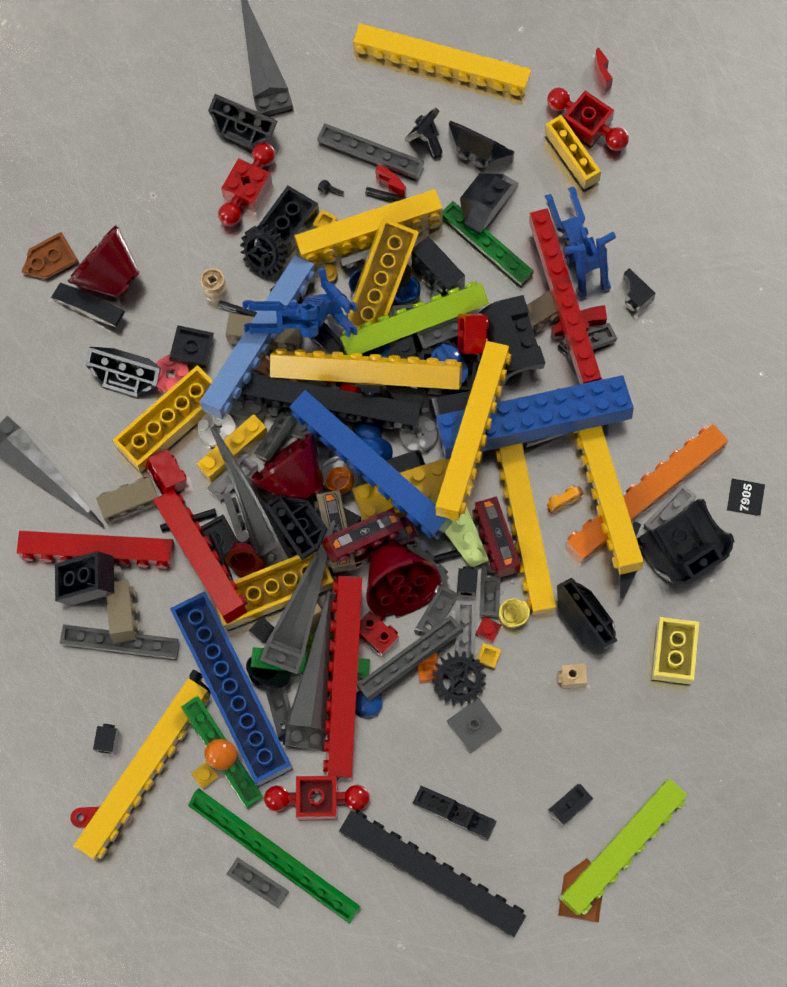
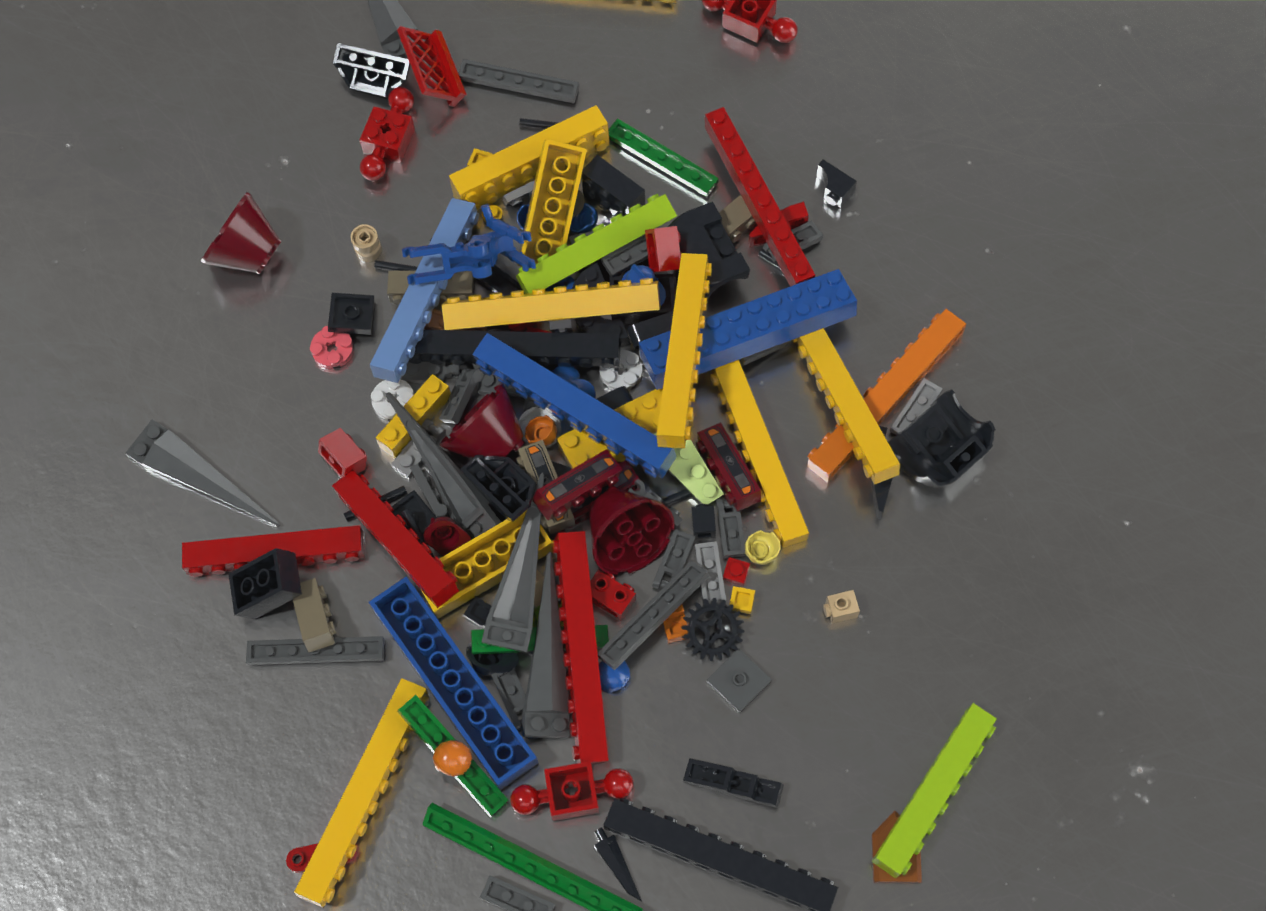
camera: 10 degrees left, 5 degrees down
dark orange tile [21,232,79,279] -> none
black slope [51,282,125,327] -> none
black wedge [85,347,161,397] -> none
black brick [93,724,120,755] -> none
dark tan brick [96,477,158,523] -> none
yellow brick [112,365,213,473] -> none
black hand [189,669,210,693] -> none
yellow plate [191,762,219,790] -> none
black gear [240,224,288,276] -> none
black brick [259,185,319,255] -> none
black hand [318,180,344,195] -> none
red slope [375,164,407,197] -> none
black piece [405,108,443,156] -> none
black wedge [449,120,515,169] -> none
black wedge [460,173,519,235] -> none
yellow brick [545,115,601,190] -> none
blue piece [545,186,616,299] -> none
light orange plate [547,485,584,512] -> none
black hinge [548,784,594,827] -> none
black wedge [557,578,618,649] -> none
light yellow brick [652,617,699,685] -> none
black sticker [727,478,765,516] -> none
none -> red fence [397,26,467,107]
none -> black bar [594,827,642,901]

